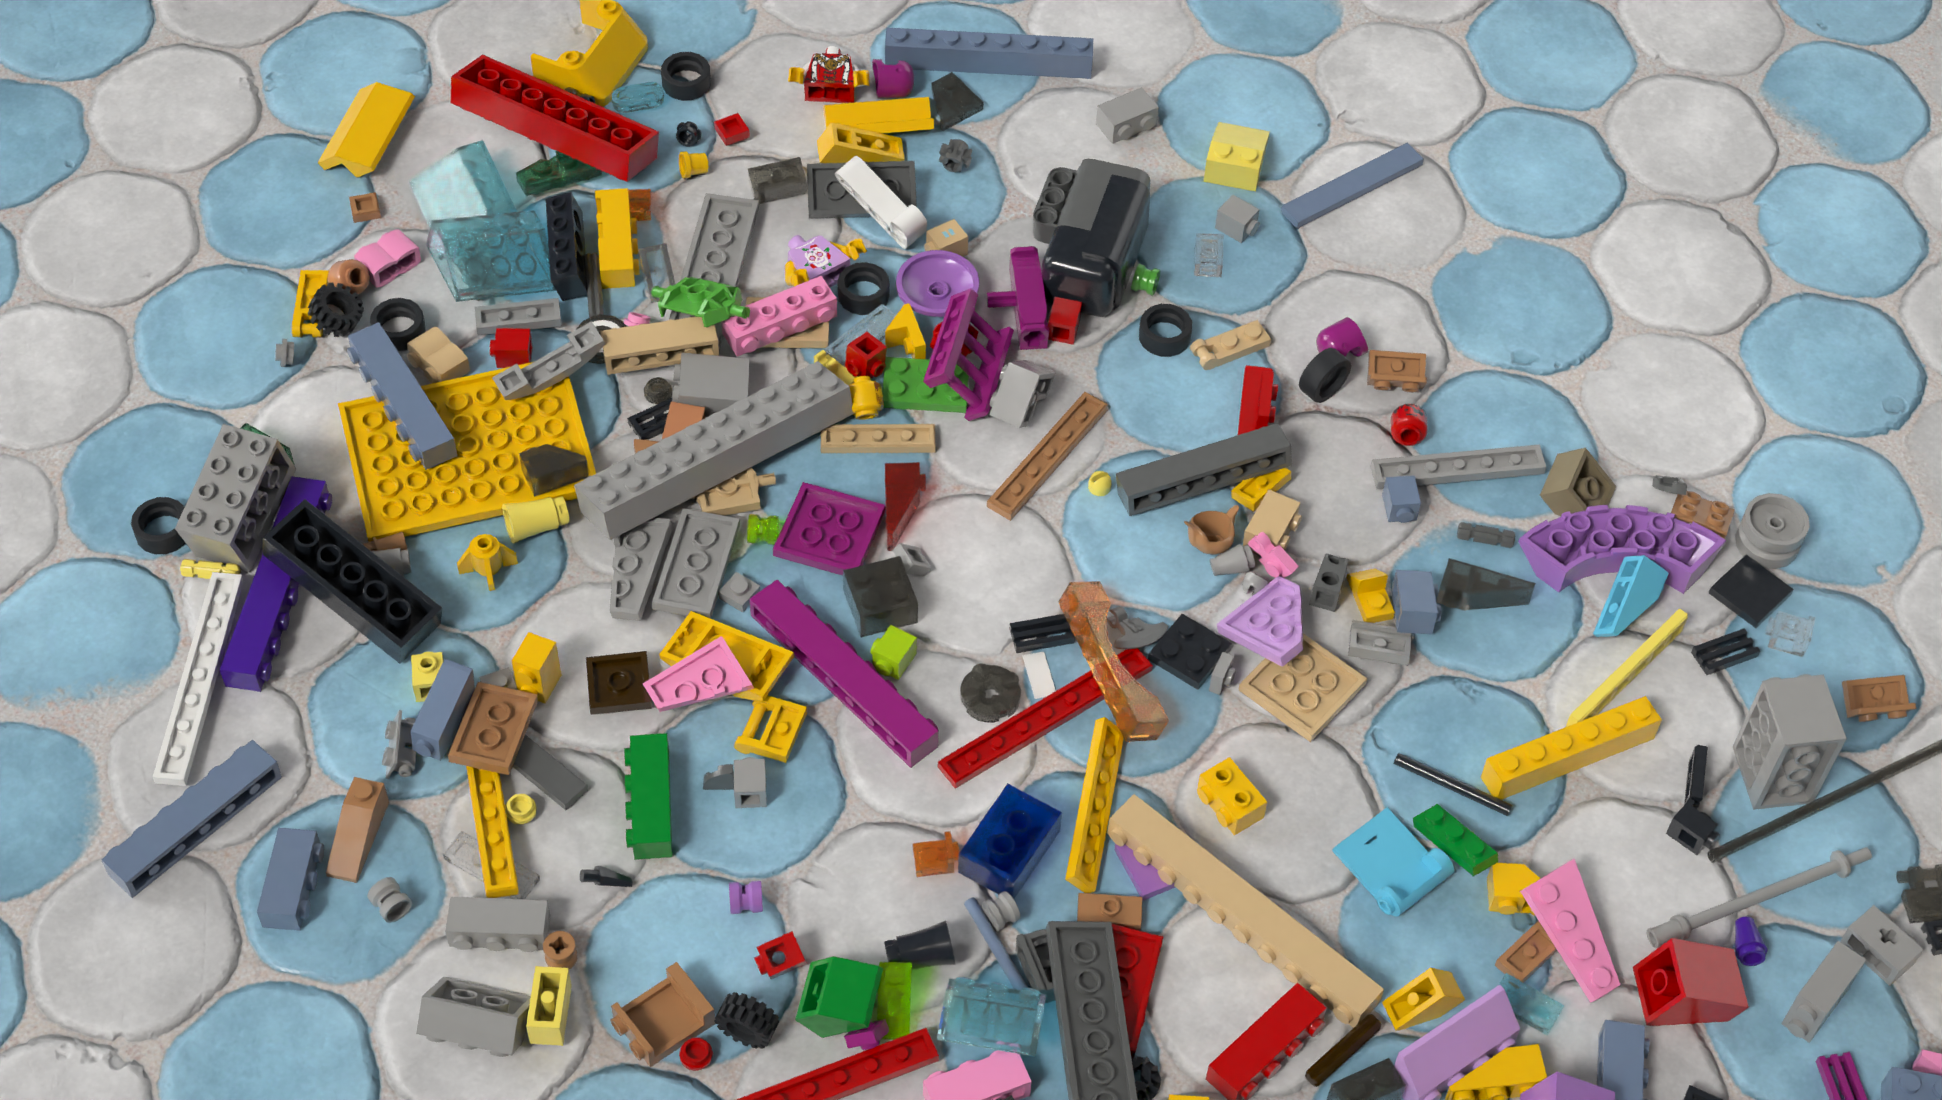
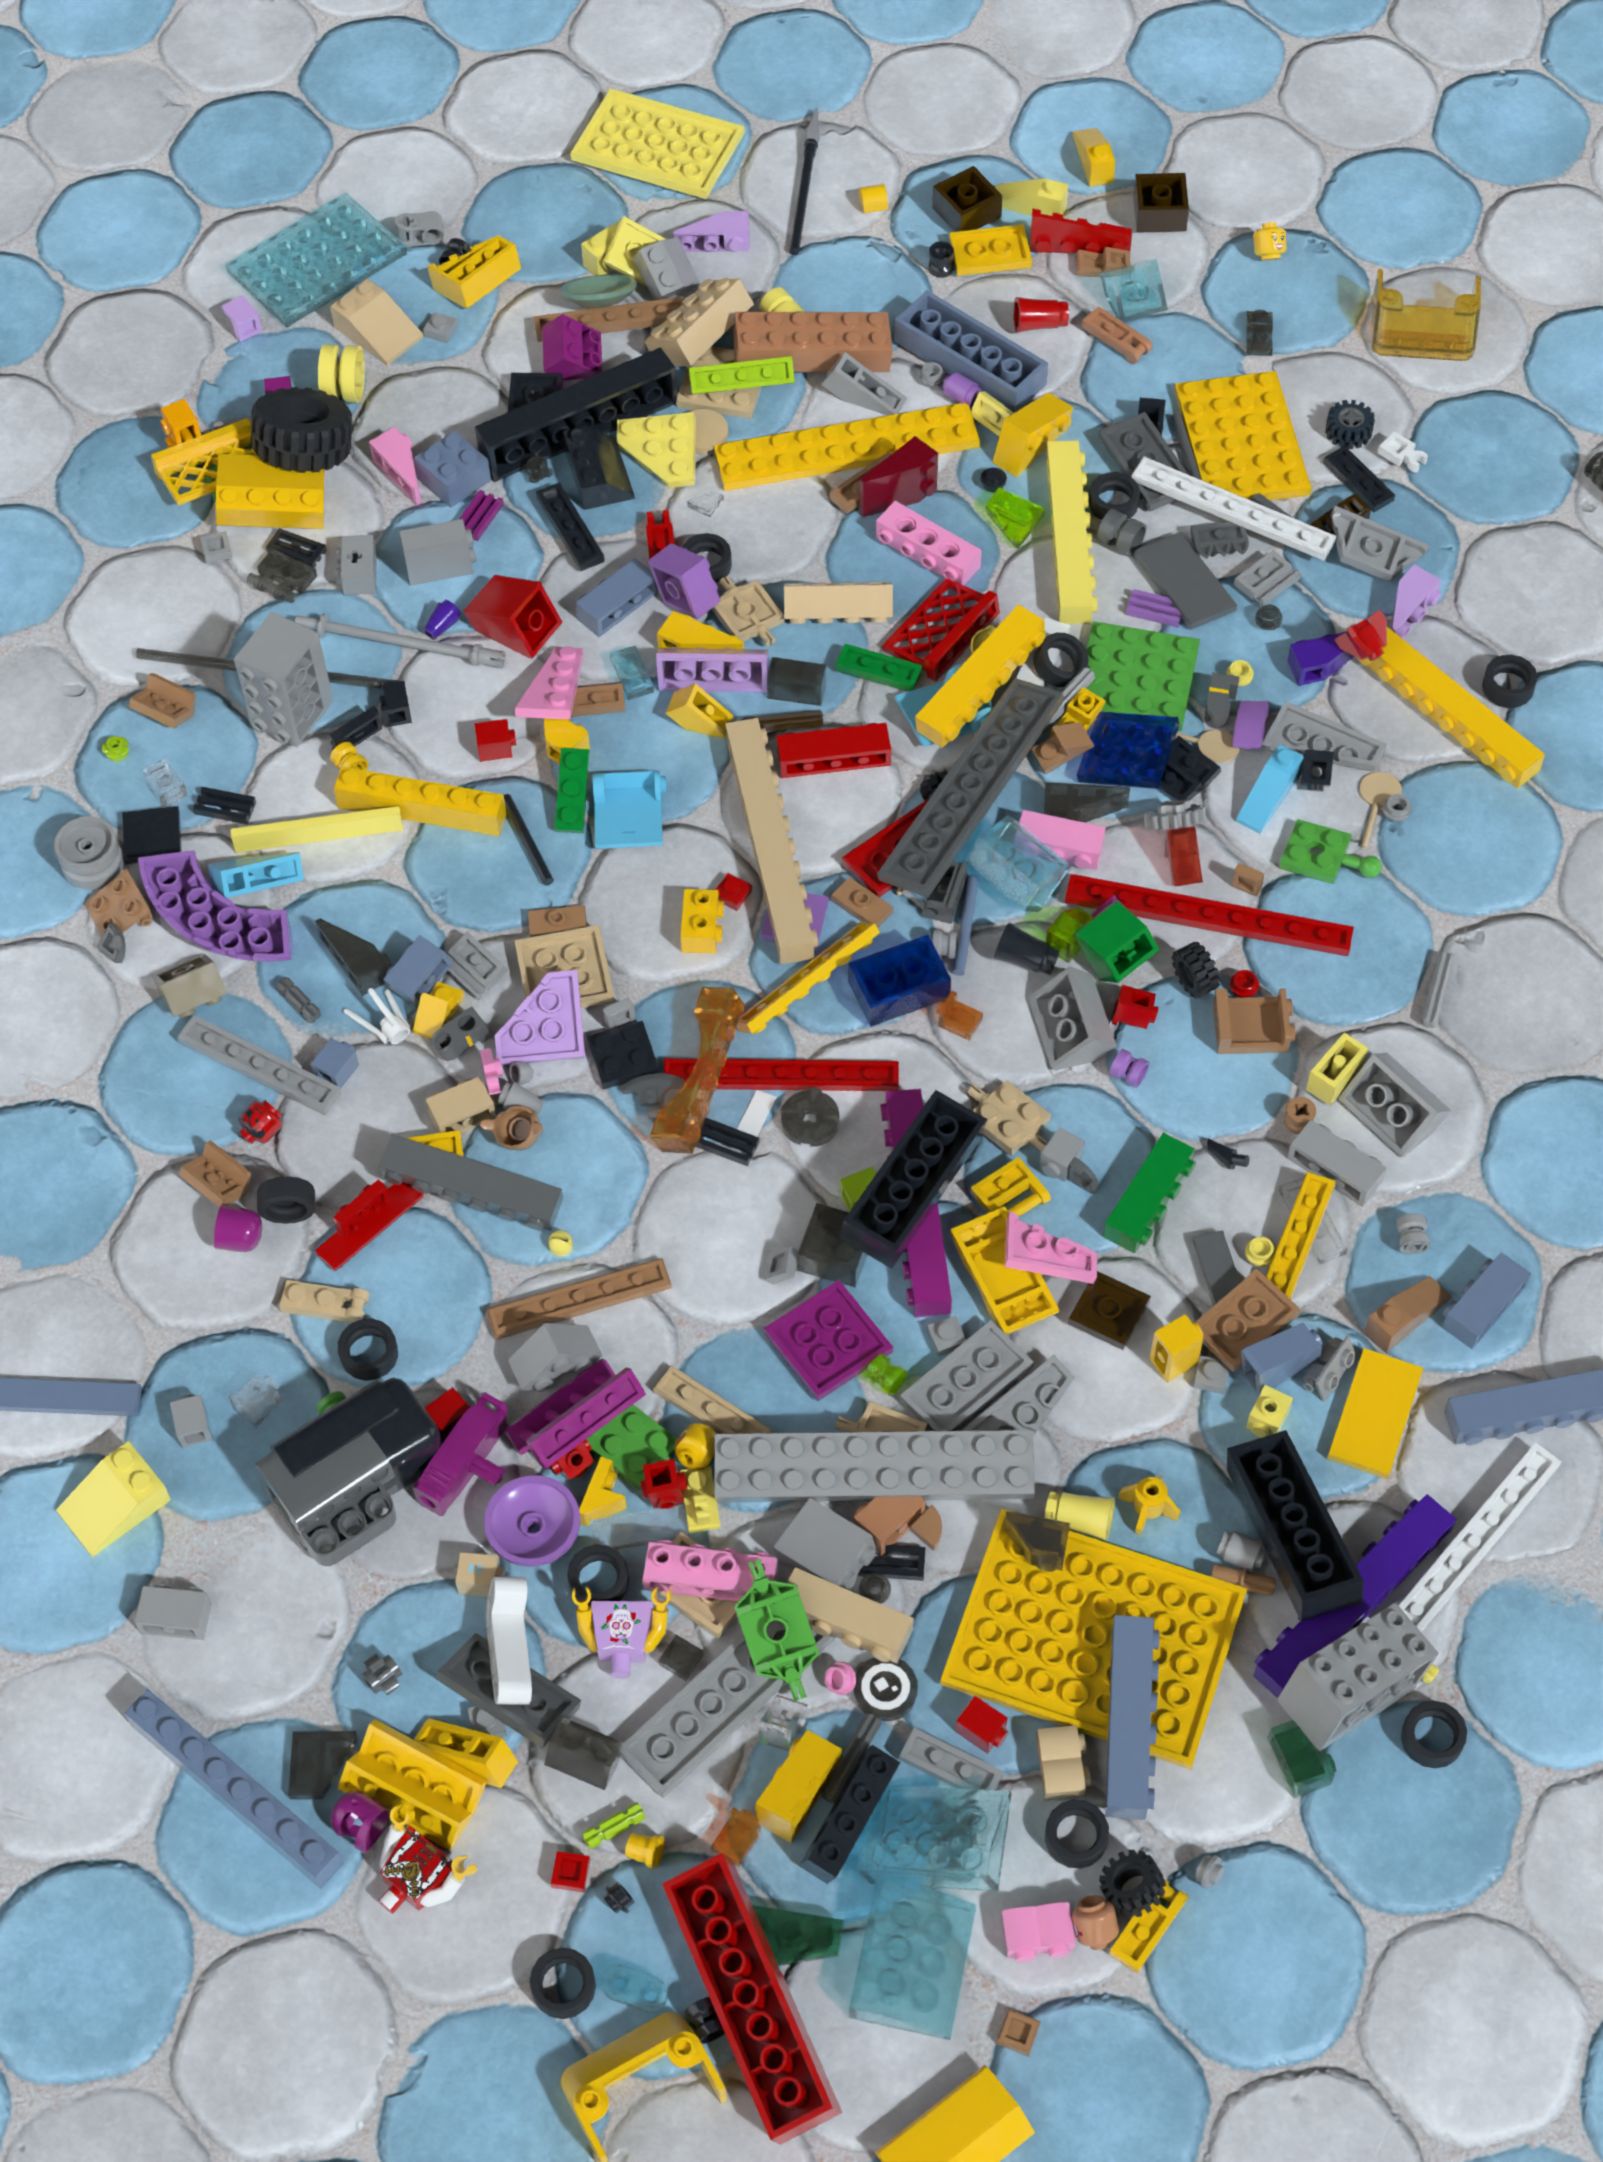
camera: 140 degrees left, 5 degrees up
light grey slope [492,321,605,400] -> none
clear red slope [885,462,926,551] -> none
none -> lime plate [102,736,129,762]
none -> yellow wheel [330,742,369,770]
none -> white plant [344,988,410,1044]
none -> red brick [474,719,517,762]
none -> medium nougat plate [528,905,587,937]
none -> lime axle [582,1802,645,1849]
none -> clear smoke plate [658,1634,704,1681]
none -> red plate [715,873,752,911]
none -> black brick [839,1090,987,1269]
none -> tan plate [967,1080,1051,1156]
none -> light grey slope [1028,966,1117,1070]
none -> yellow tile [1327,1348,1424,1479]

